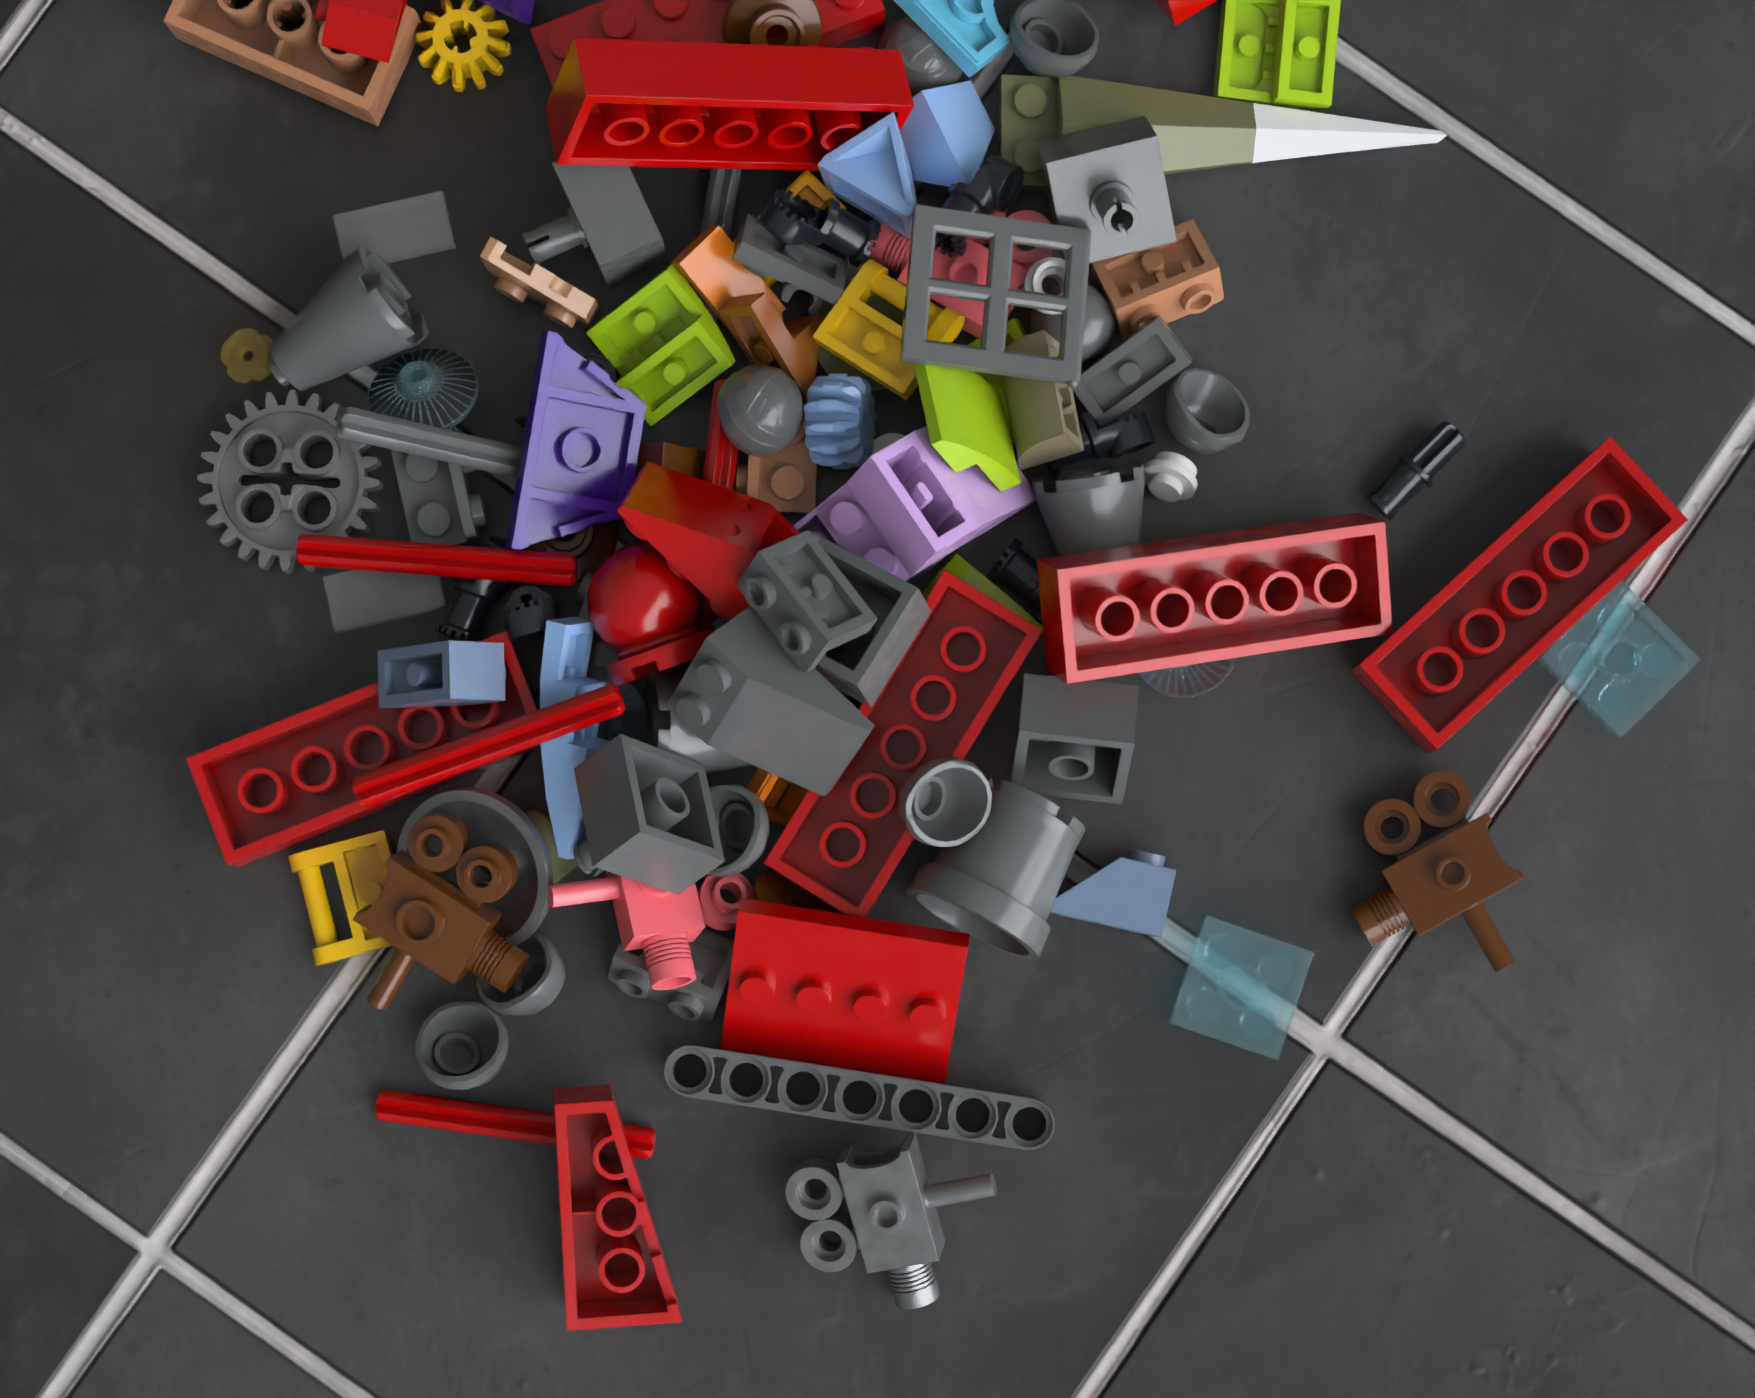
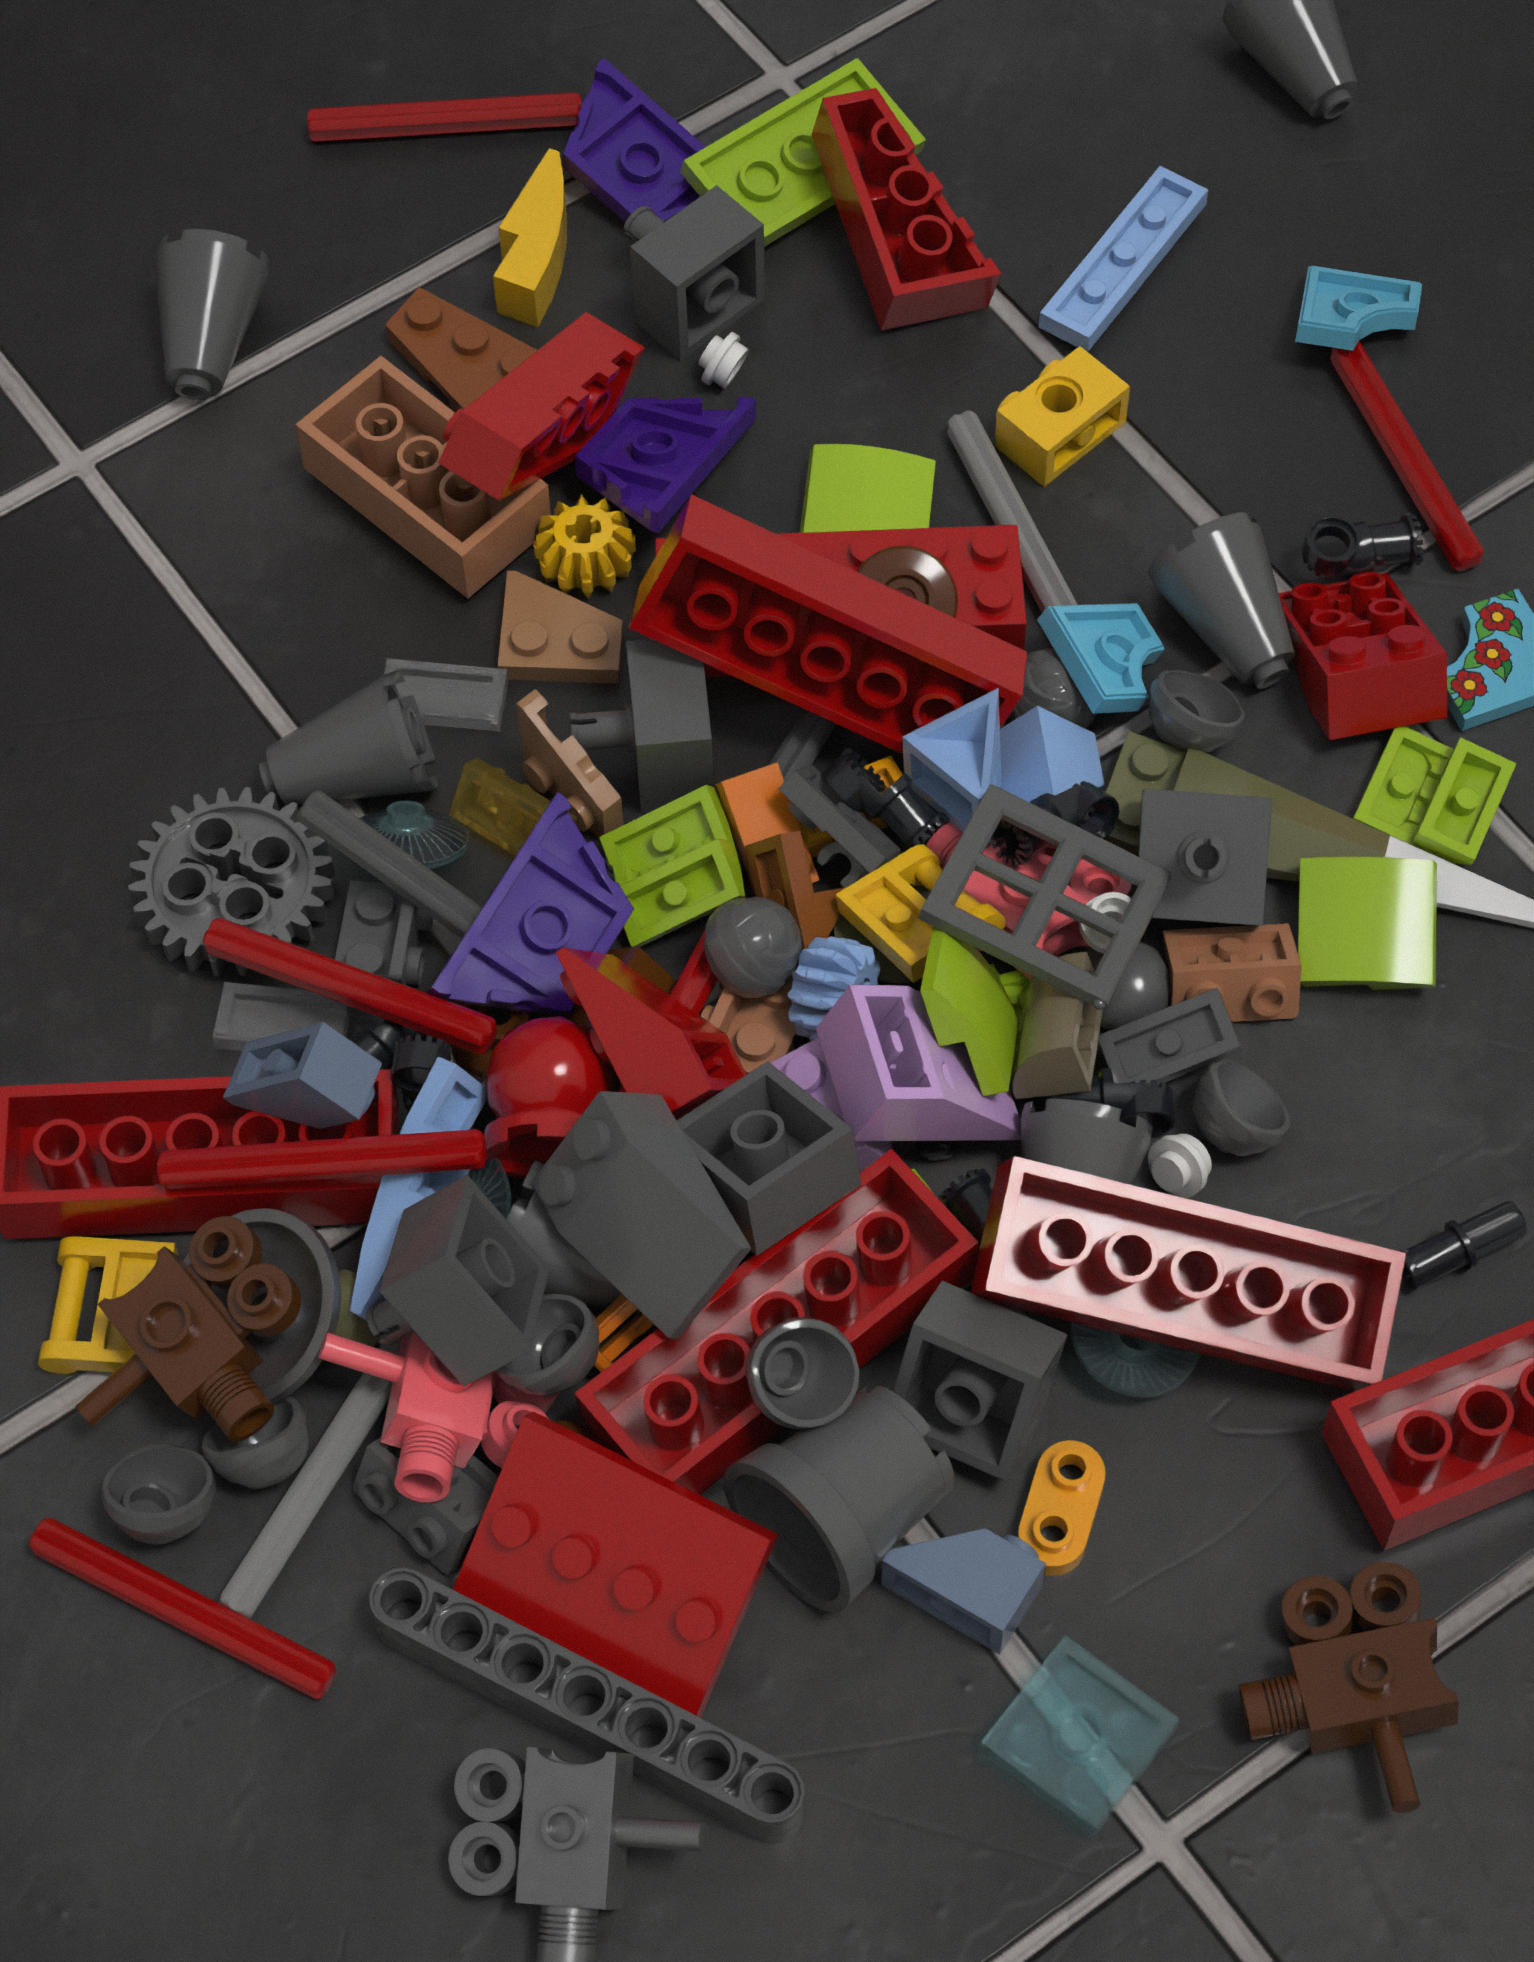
camera: 20 degrees right, 25 degrees down
clear yellow plate [220,328,273,383] -> none
red wedge [553,1084,682,1331] -> none
dark grey bracket [737,530,878,672] -> none
none -> light grey axle [219,1338,402,1619]
none -> clear yellow plate [449,758,577,856]
none -> medium nougat wing [498,570,624,684]
none -> light orange plate [1018,1440,1106,1576]
none -> lime slope [1298,857,1437,990]

